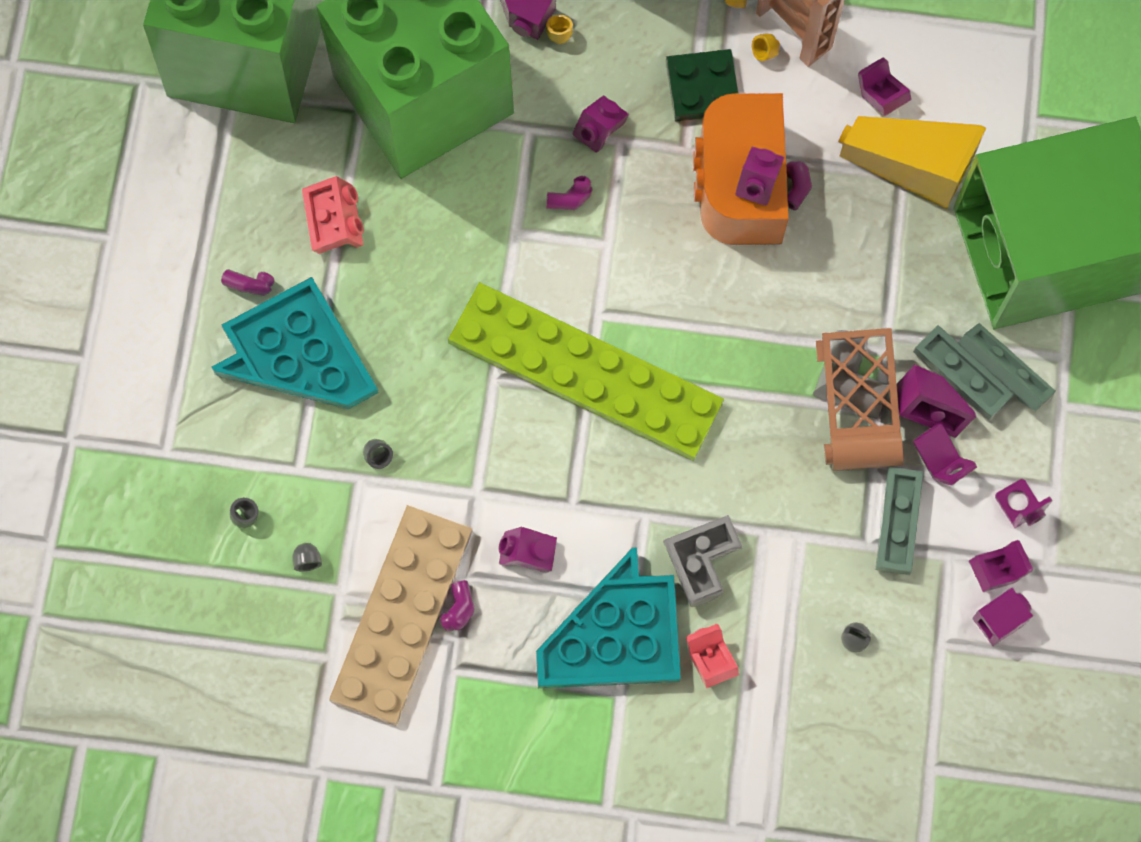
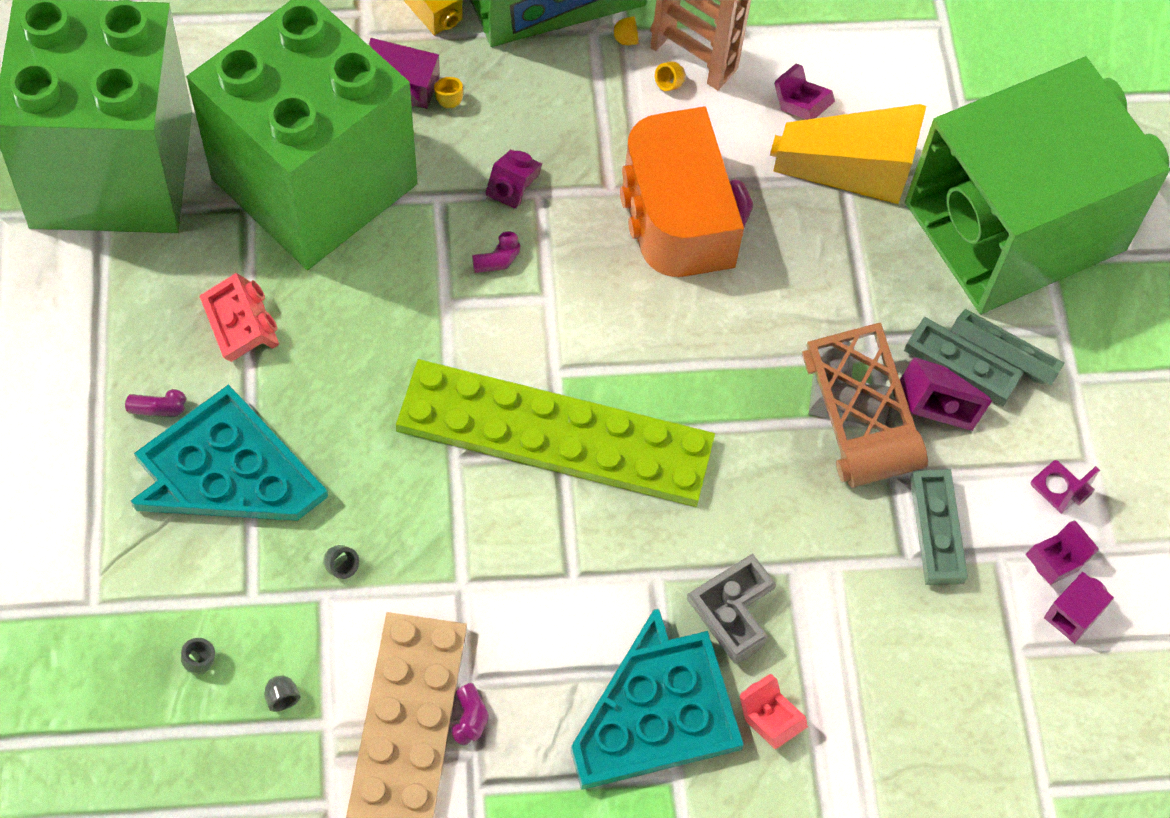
camera: 15 degrees left, 10 degrees down
magenta bracket [498,526,557,573] -> none
dark green plate [666,49,738,122] -> none
magenta bracket [735,146,784,205] -> none
dark grey hinge [841,622,871,652] -> none
magenta bracket [913,423,977,485] -> none

